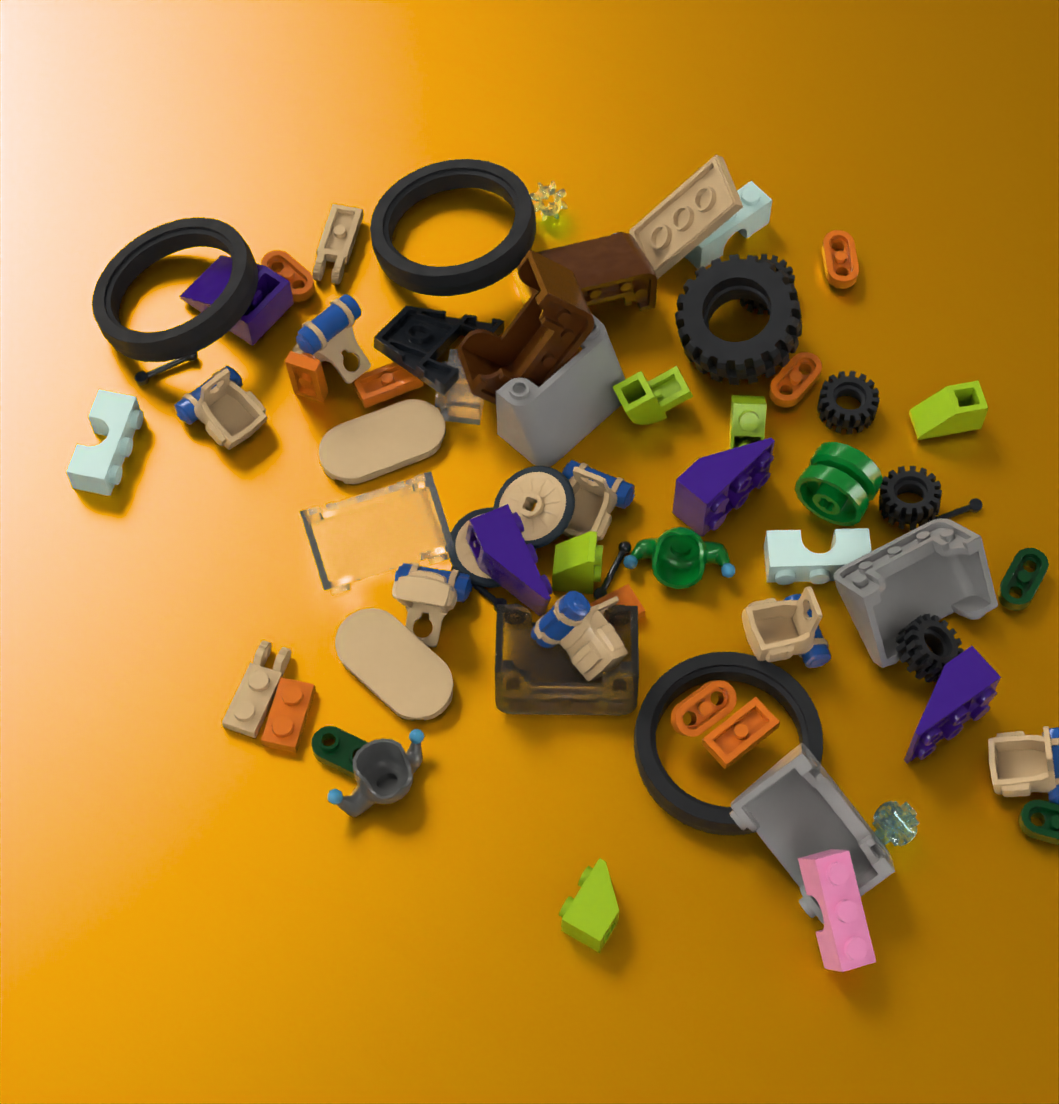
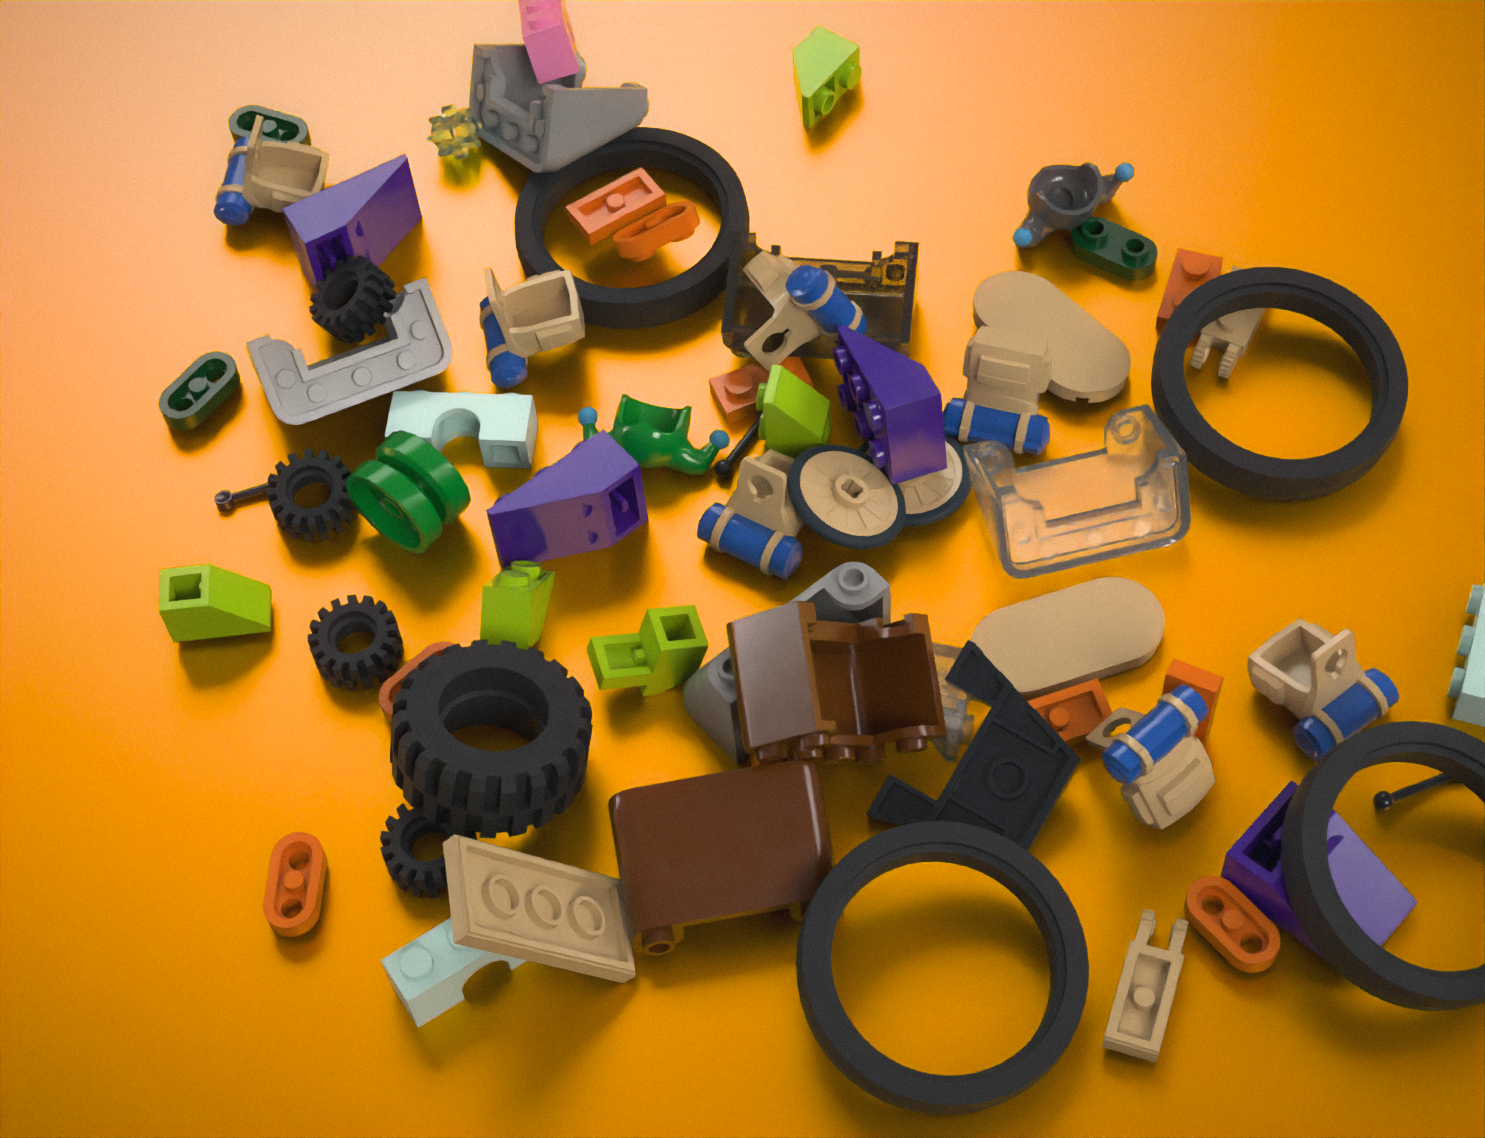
camera: 170 degrees left, 5 degrees down
clear light blue gear [530,181,568,221] -> none
none -> black tyre [1151,267,1408,501]

